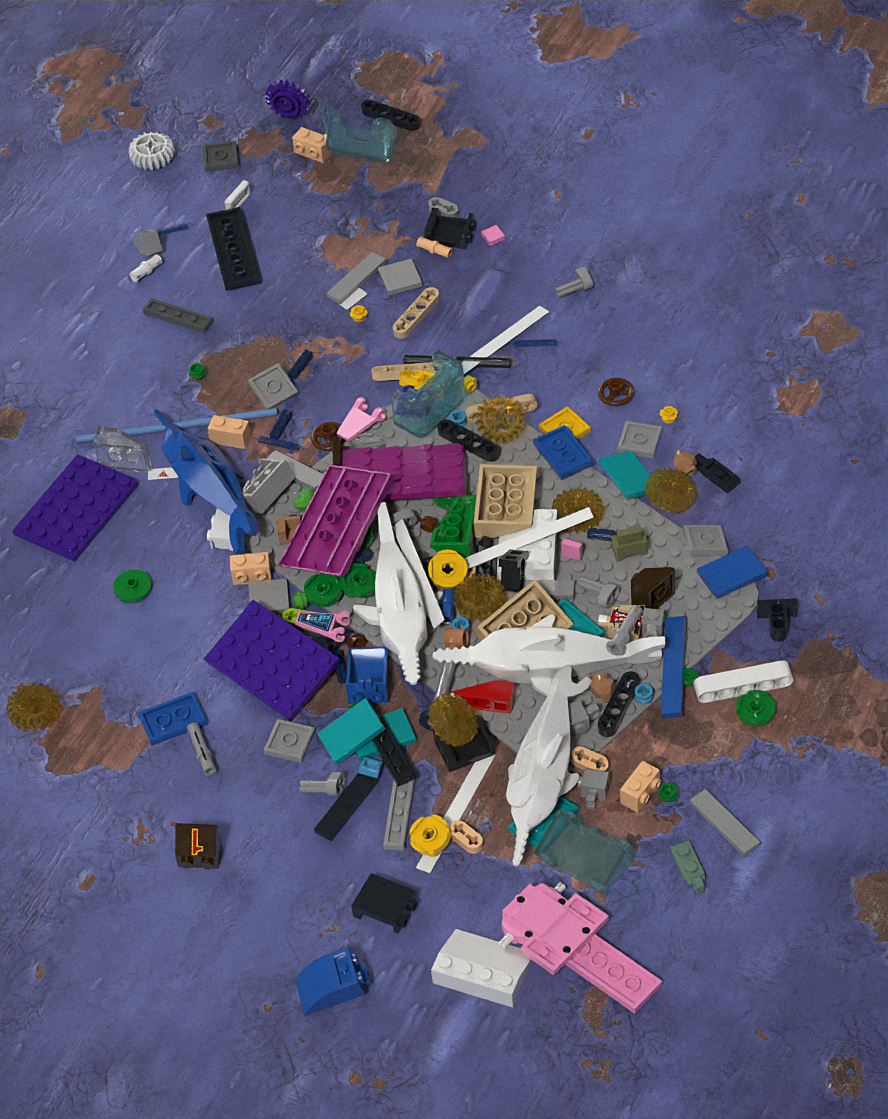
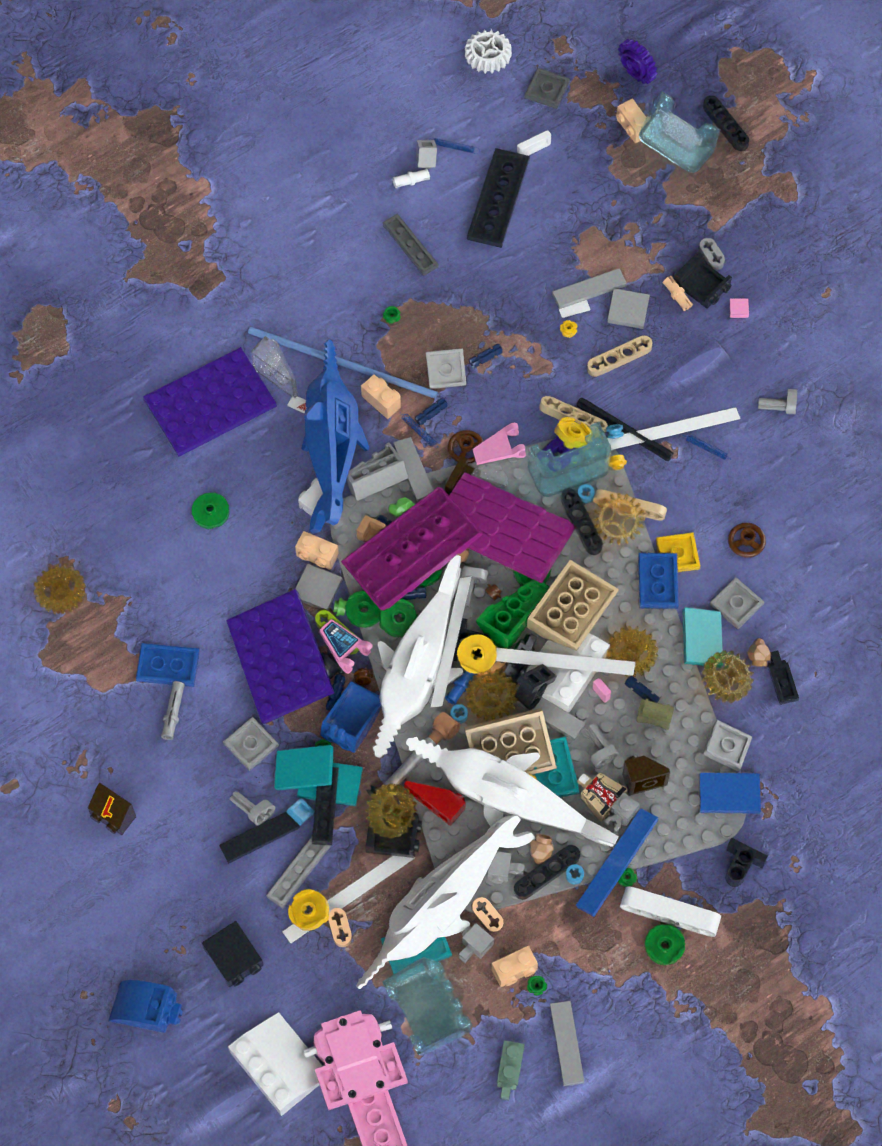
camera: 25 degrees right, 15 degrees up
light grey pin [606,605,643,655] -> none
yellow plate [660,406,678,423] -> none

